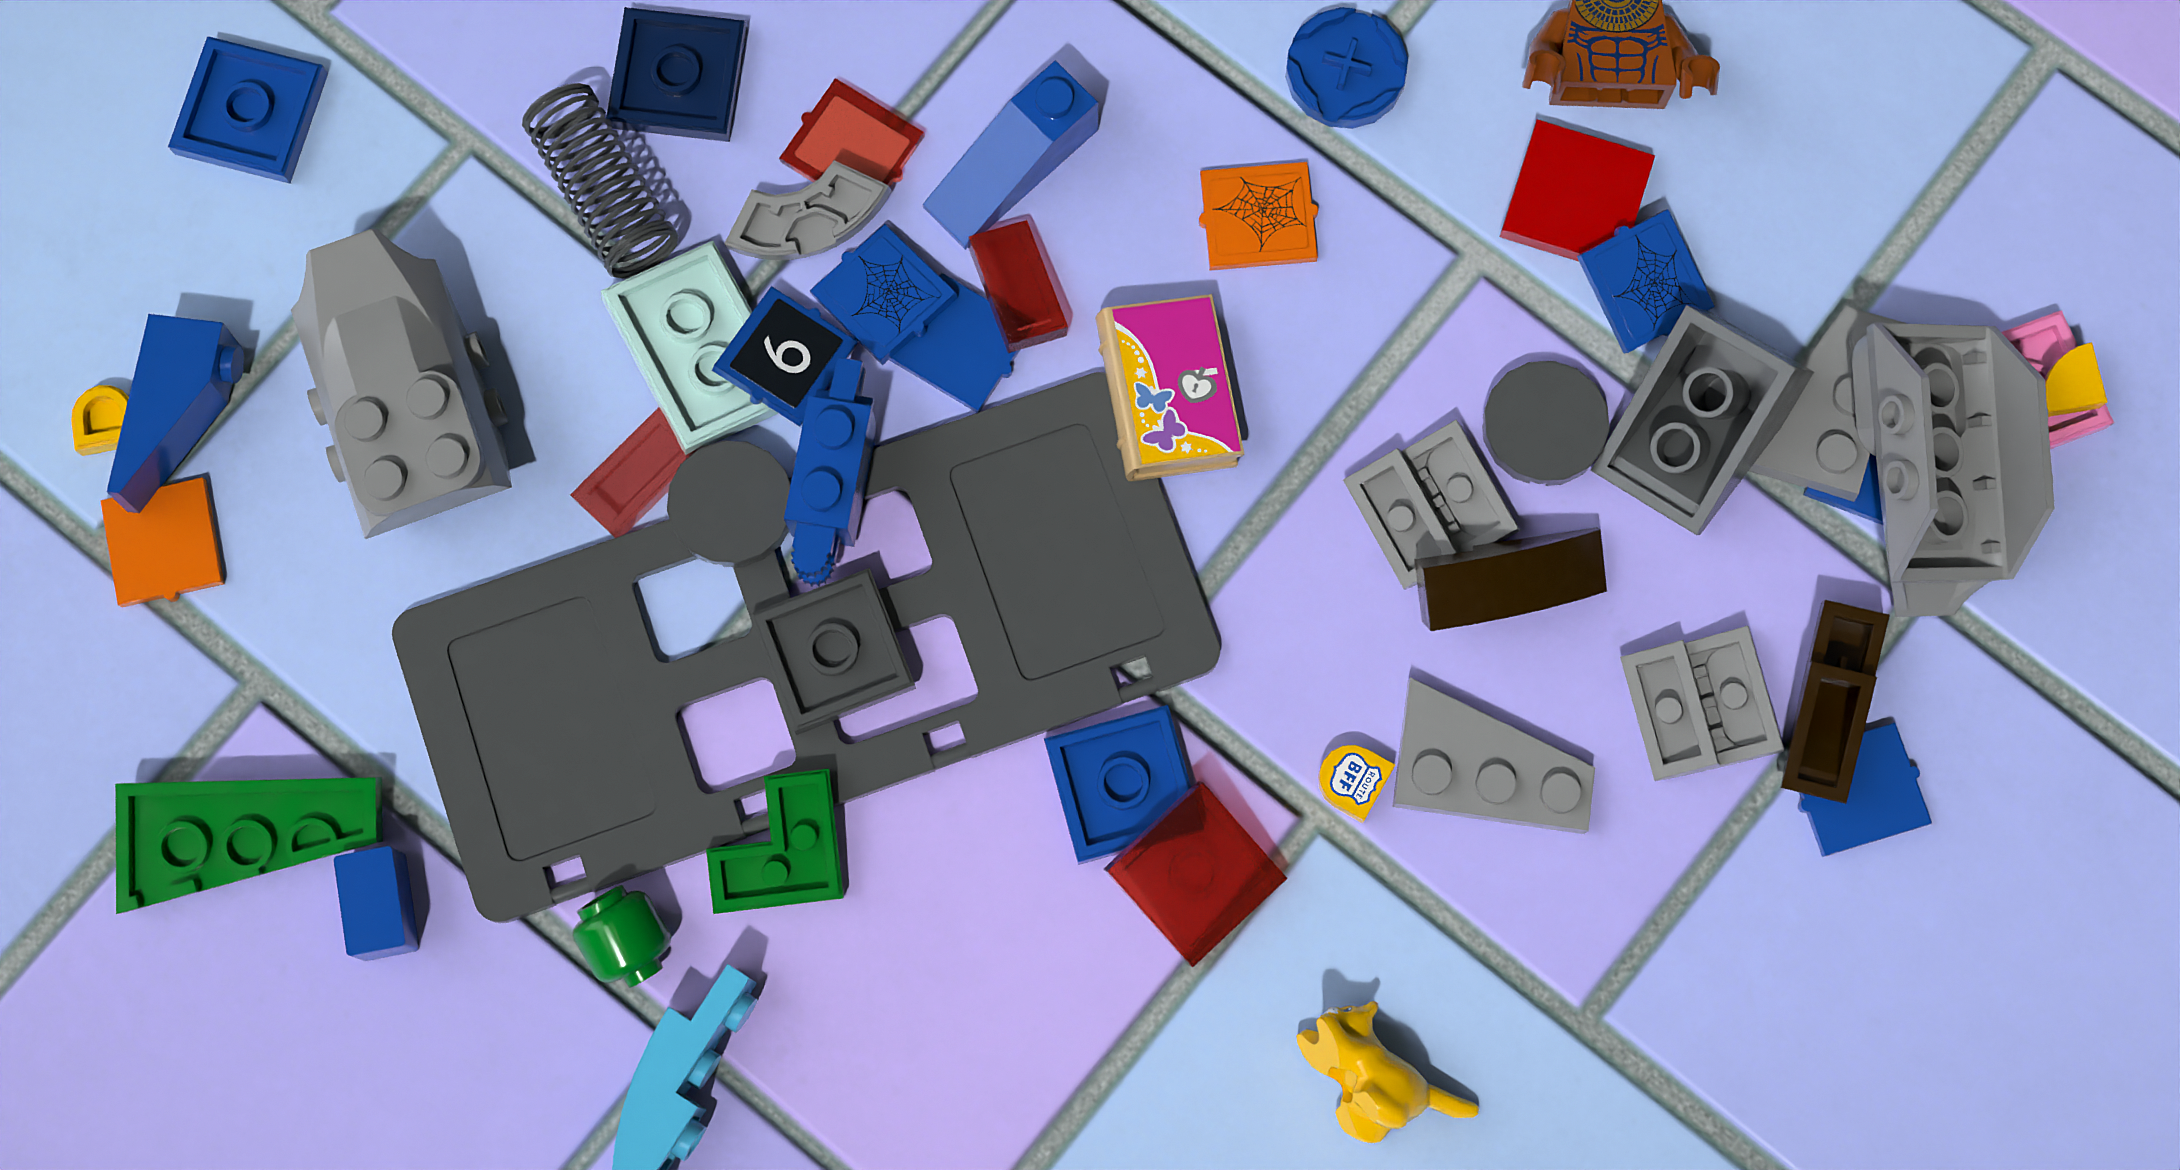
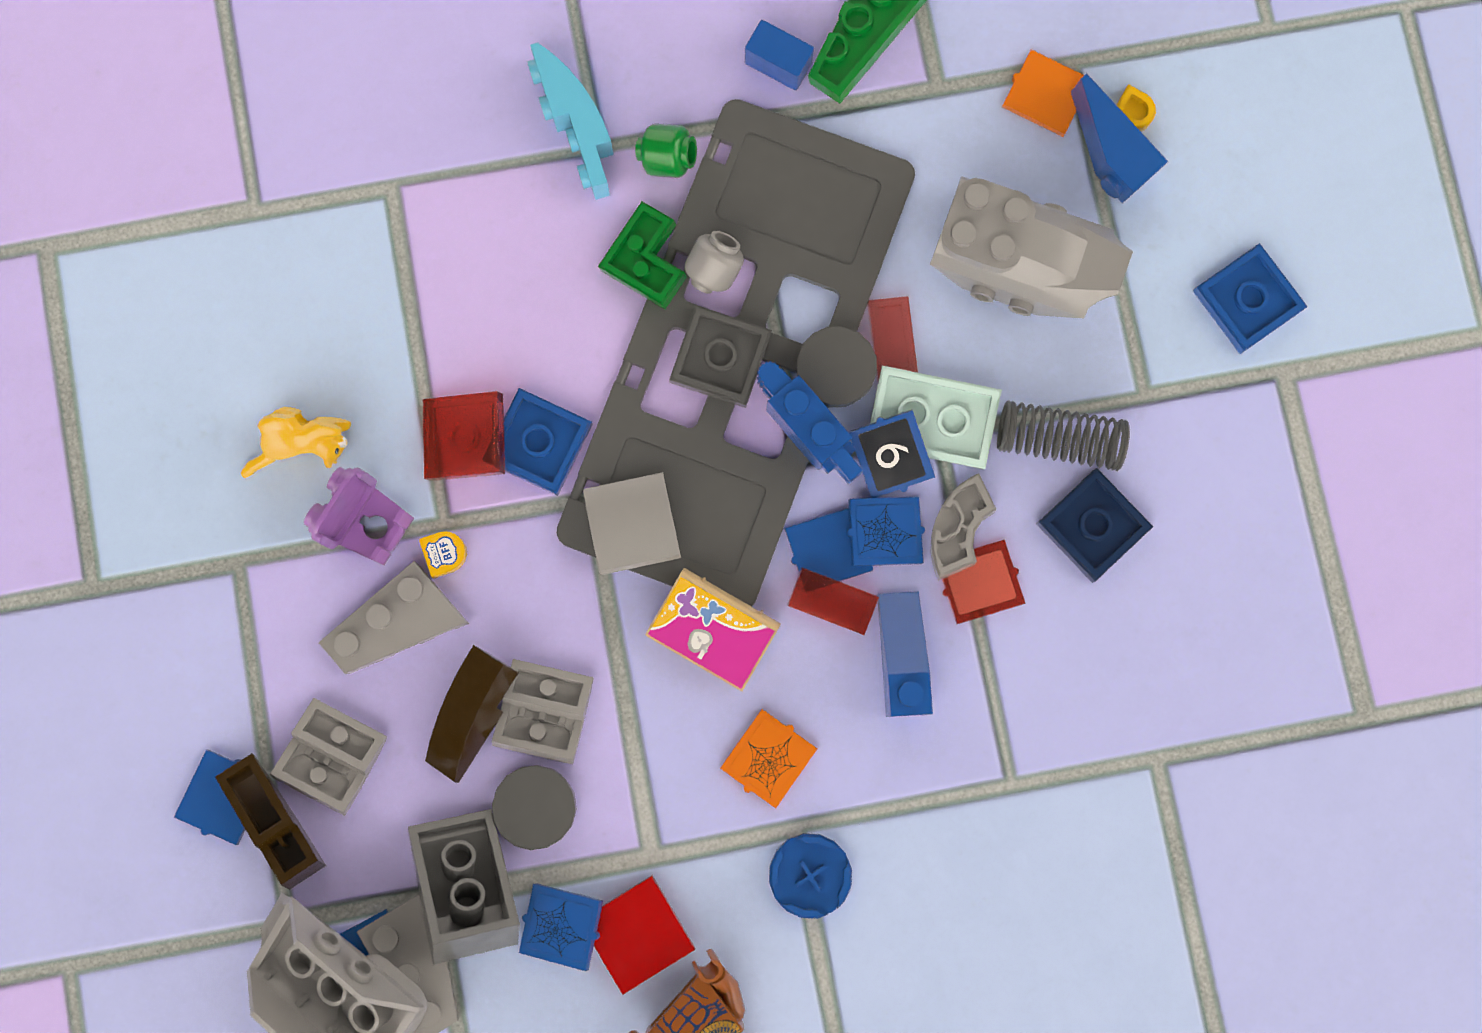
camera: 125 degrees right, 5 degrees up
none -> medium lavender piece [304,467,414,565]
none -> light grey slope [583,472,681,575]
none -> light grey head [684,231,744,294]

